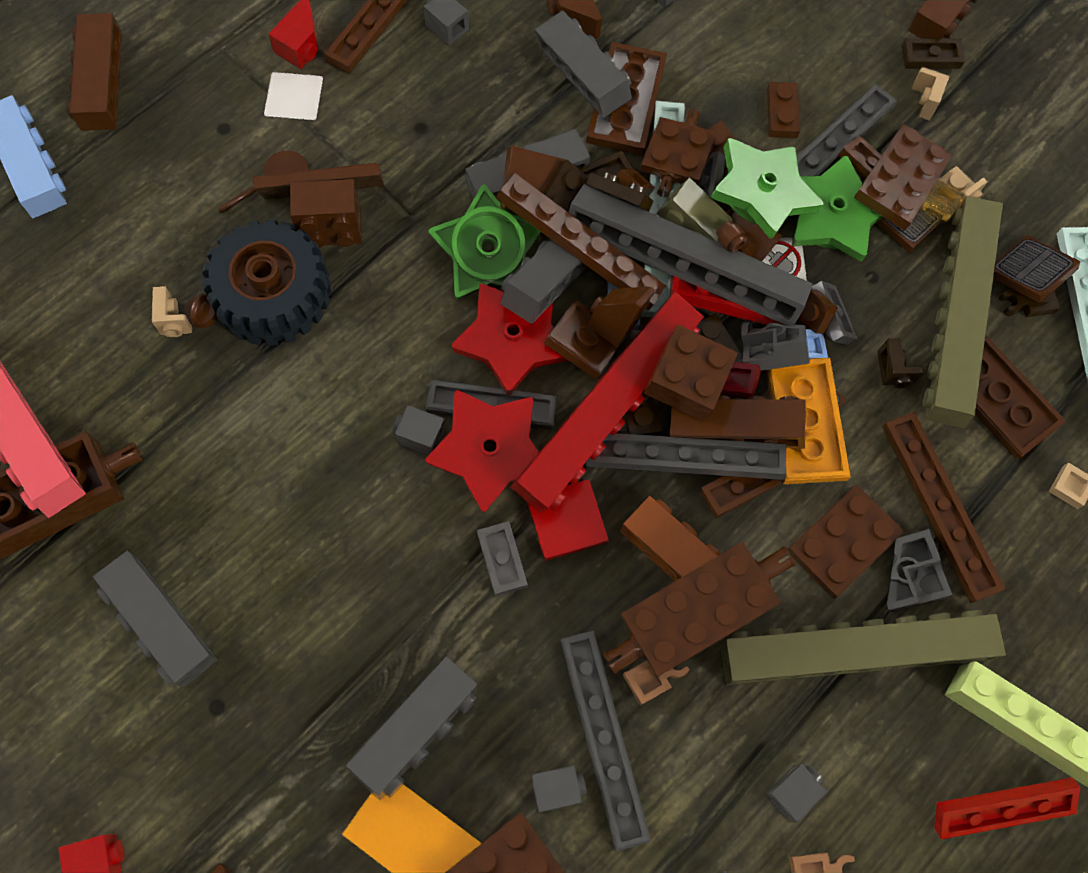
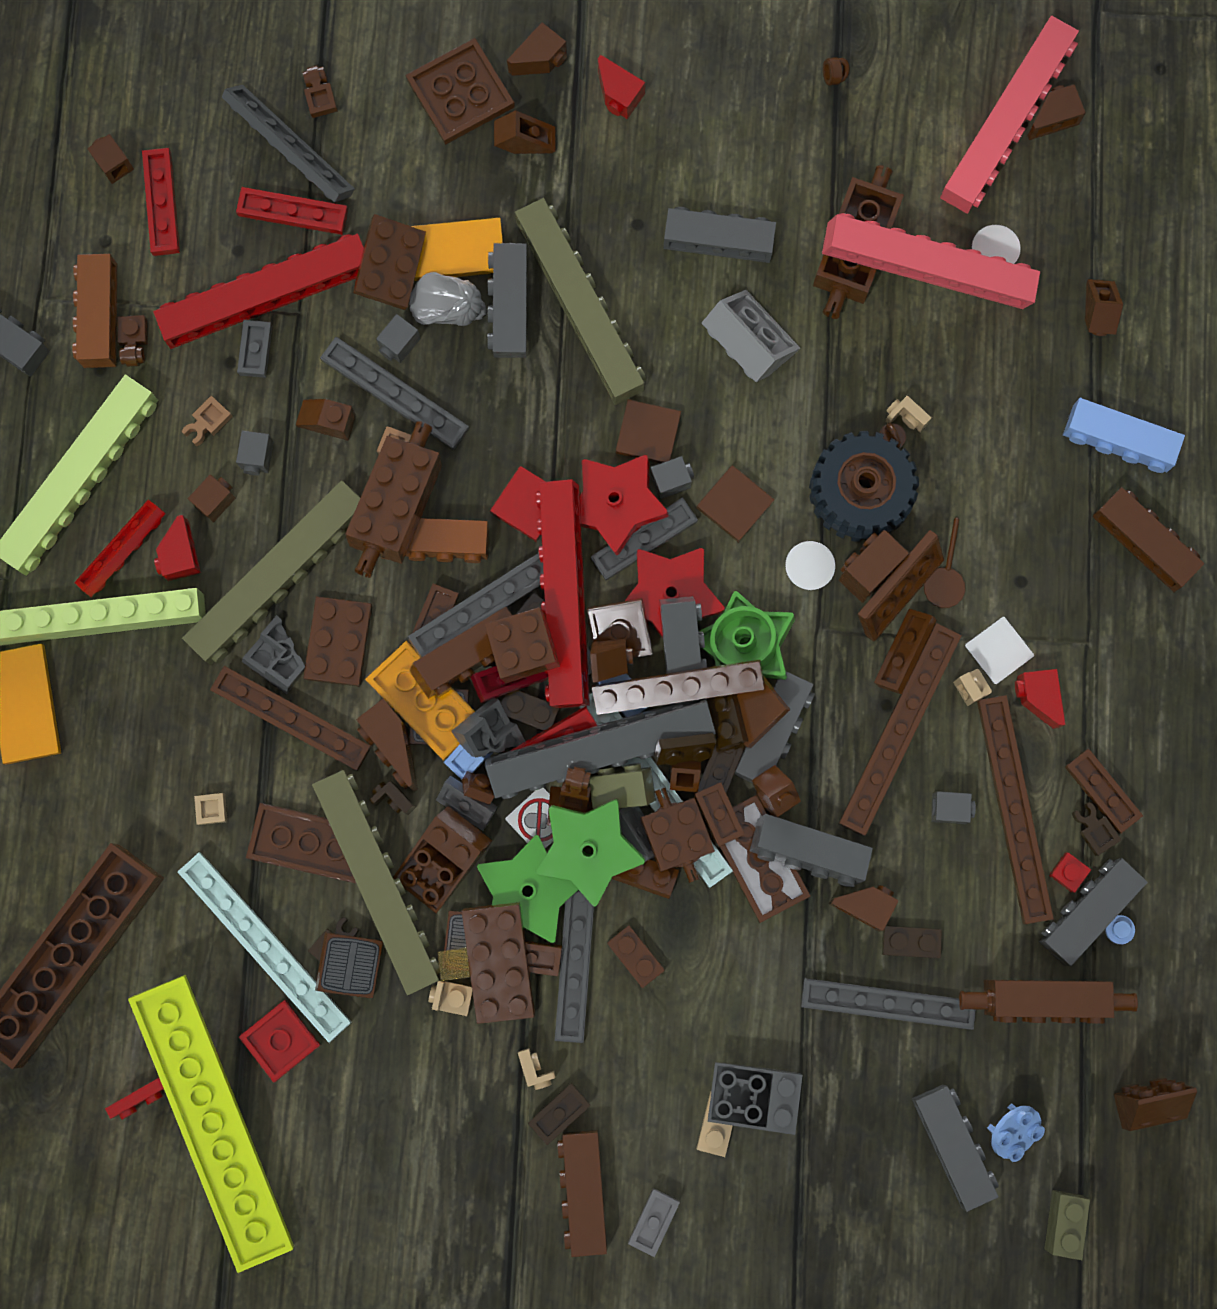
camera: 145 degrees right, 10 degrees up
flat silver plate [477,521,528,597] -> none
none -> red slope [154,515,201,581]
none -> reddish brown brick [187,475,236,523]
none -> reddish brown slope [296,399,356,441]
none -> reddish brown slope [356,698,418,792]
none -> reddish brown slope [393,806,492,914]
none -> light grey hair [409,272,487,326]
none -> olive brick [515,198,646,405]
none -> reddish brown tile [616,399,681,464]
none -> reddish brown plate [695,782,745,847]
none -> reddish brown tile [696,465,774,543]
none -> light grey slope [702,290,800,382]
none -> reddish brown slope [752,765,801,818]
none -> white sticker [786,541,835,590]
none -> reddish brown plate [838,623,962,837]
none -> reddish brown plate [874,609,937,695]
none -> tan bracket [953,669,992,706]

